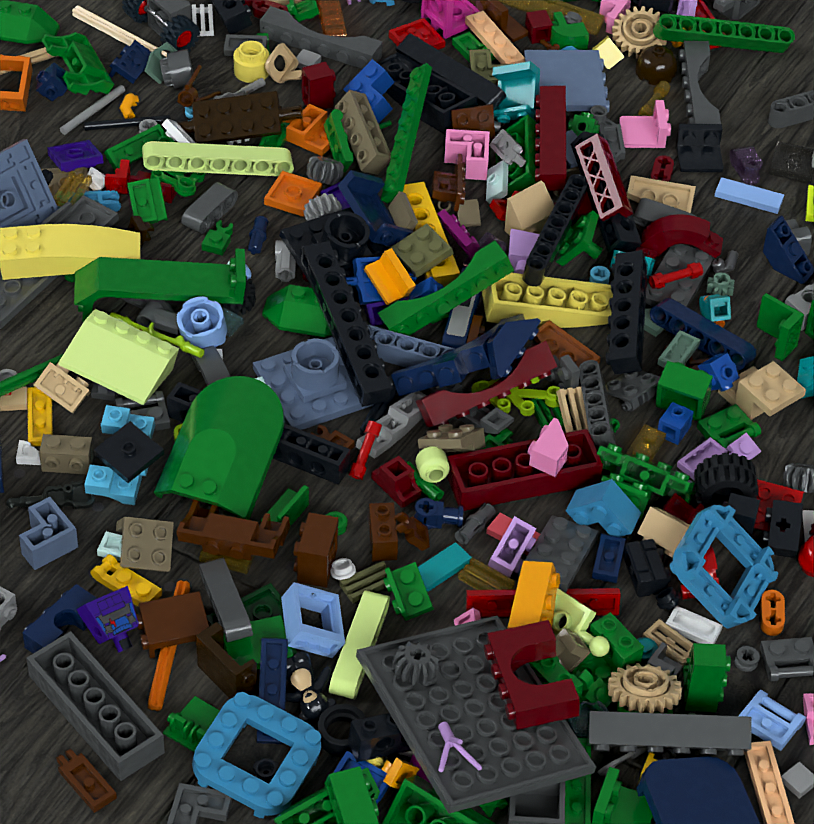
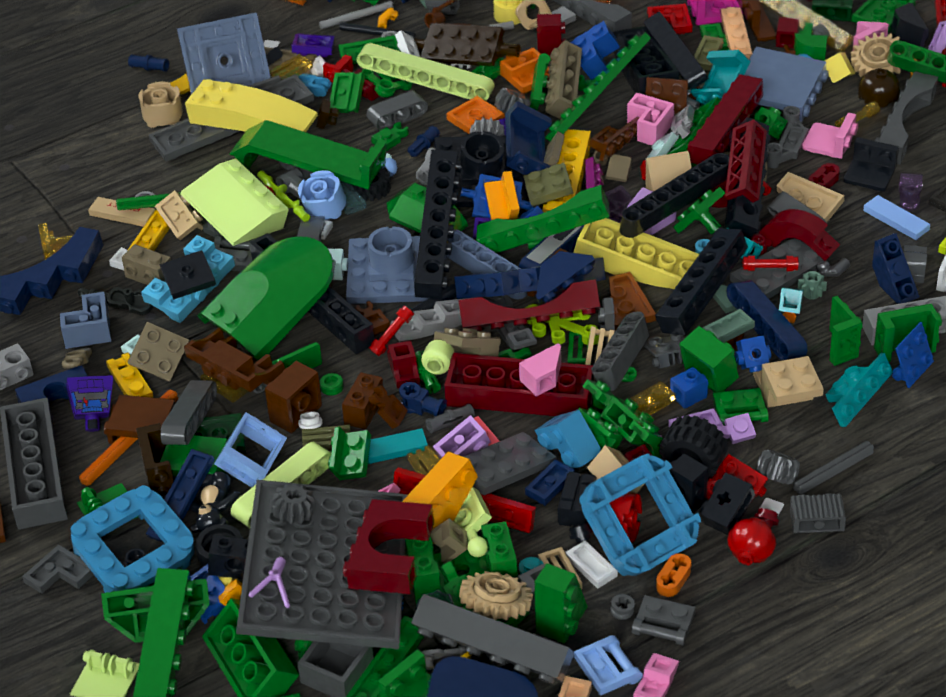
camera: 30 degrees right, 5 degrees down
none -> dark tan piece [62,347,92,369]

